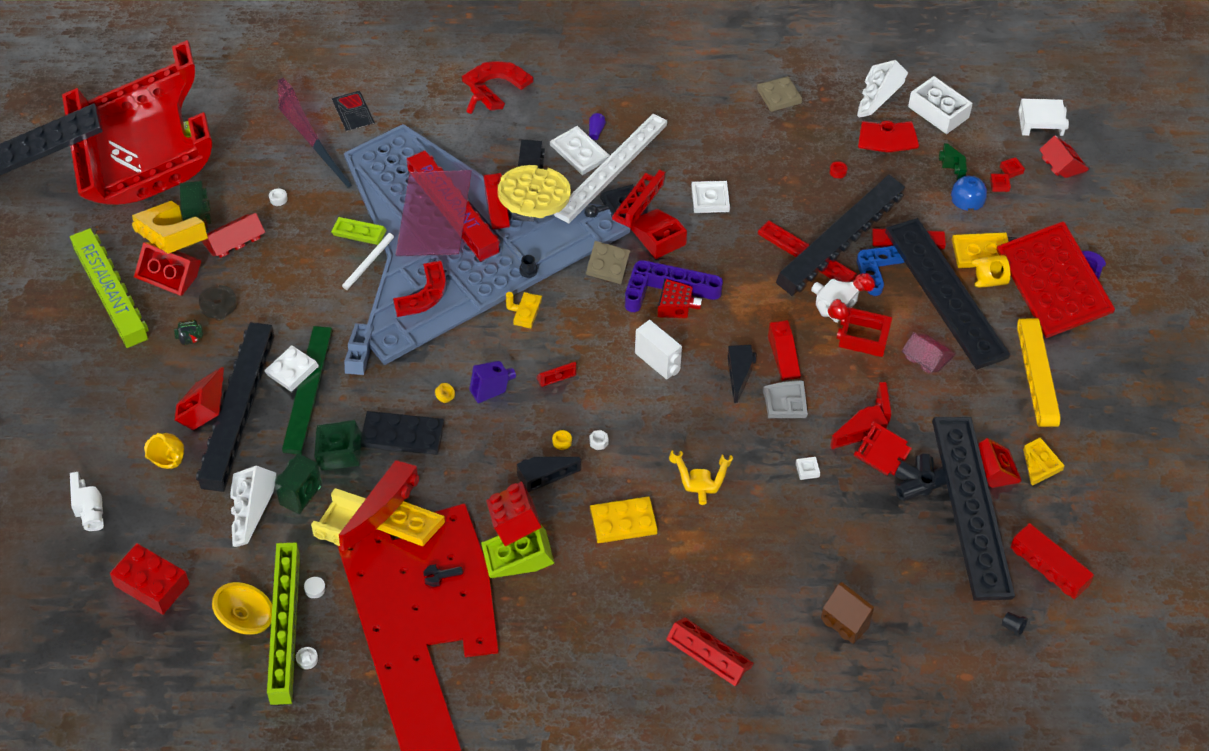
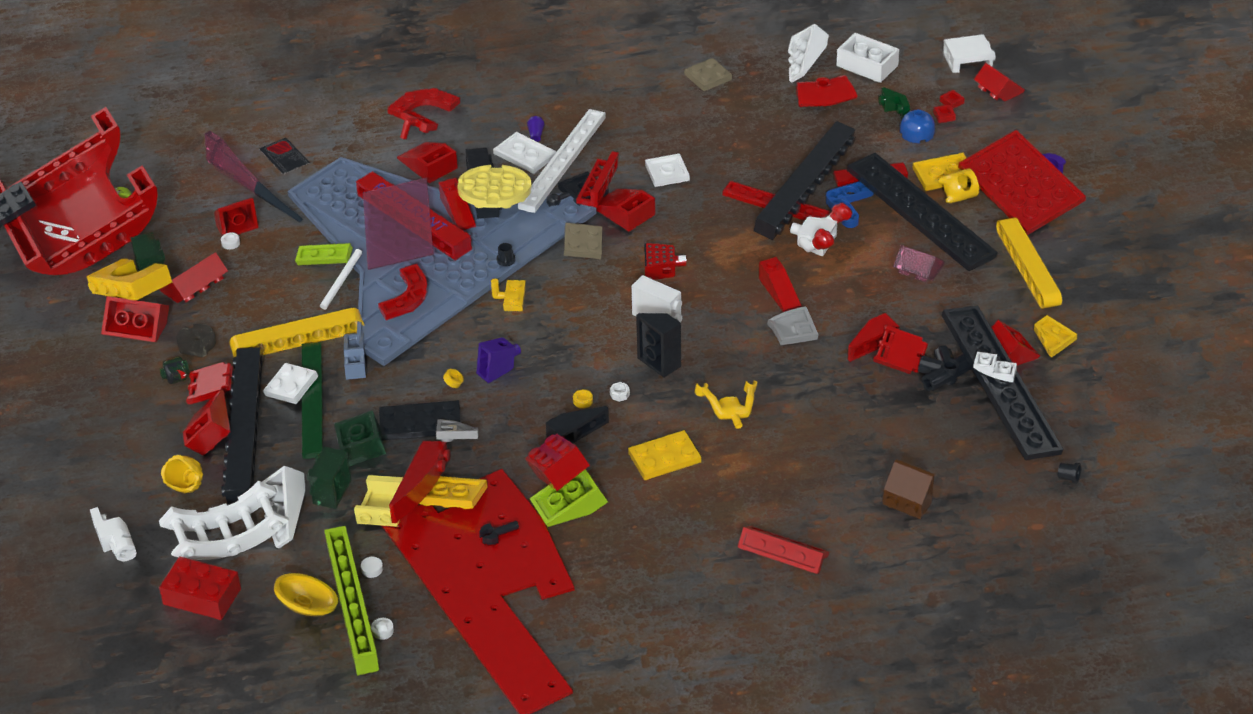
camera: 10 degrees left, 10 degrees down
lime brick [70,228,149,348] -> none
red slope [536,362,576,387] -> none
dark purple beam [625,260,723,312] -> none
black slope [727,345,756,403] -> none
white plate [796,457,820,480] -> none
red tile [829,161,848,178] -> none
red window [836,307,892,357] -> none
red plate [875,382,891,424] -> none
red brick [1010,523,1094,600] -> none
none -> white fence [159,481,289,560]
none -> plate [186,362,233,404]
none -> red slope [214,198,258,236]
none -> yellow beam [229,308,364,357]
none -> red slope [397,142,458,183]
none -> light grey plate [436,419,479,442]
none -> black slope [636,313,681,378]
none -> white slope [973,352,1017,382]

